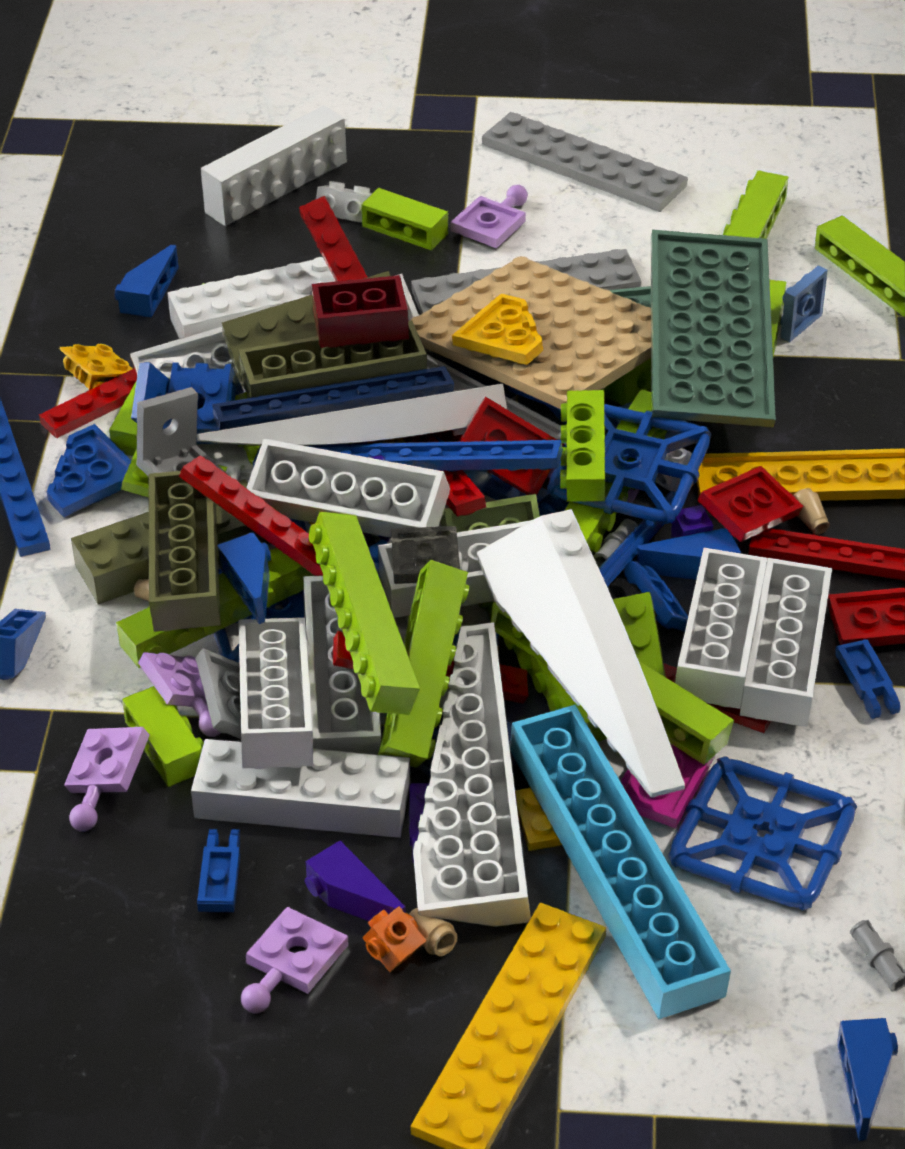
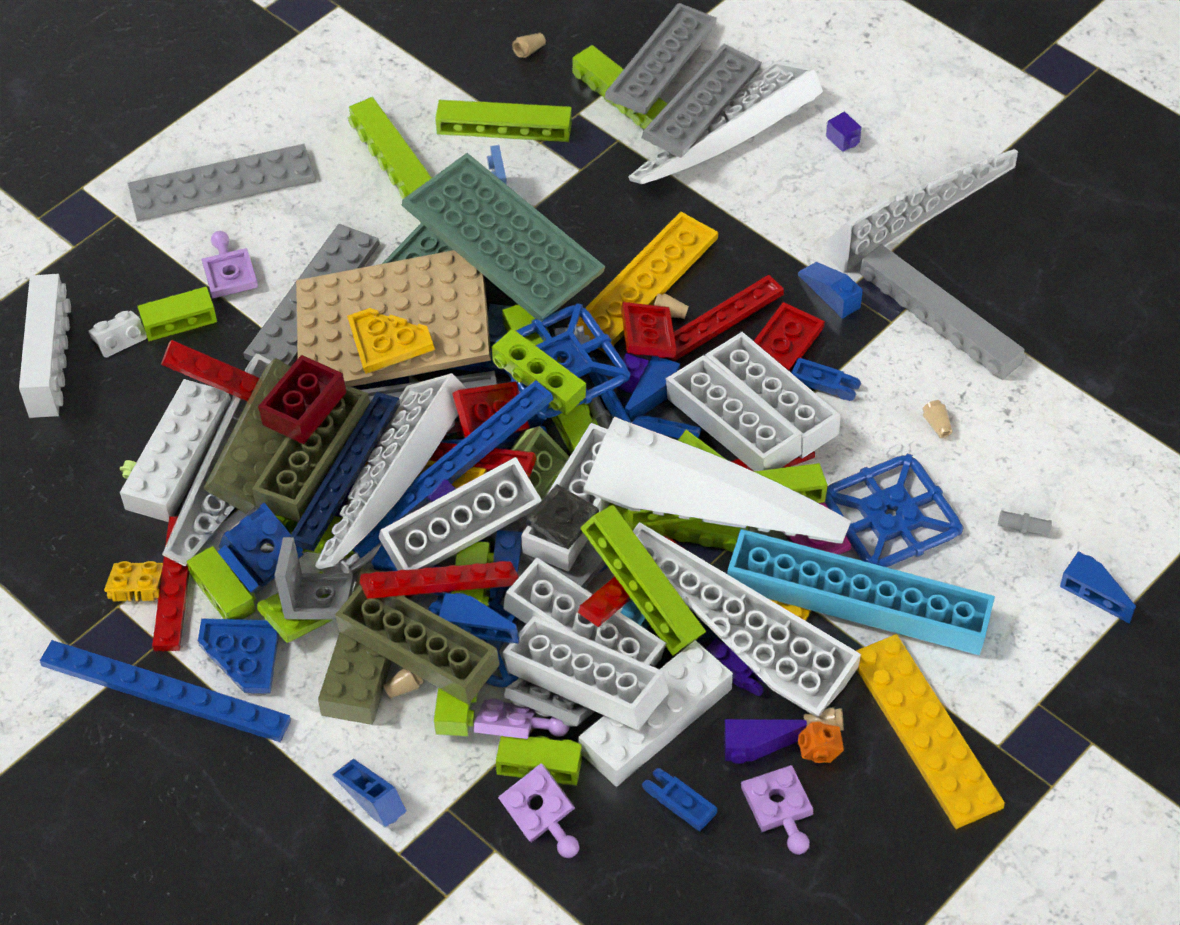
camera: 50 degrees left, 10 degrees up
blue slope [115,245,179,317] -> none
lime brick [309,511,420,715] -> none

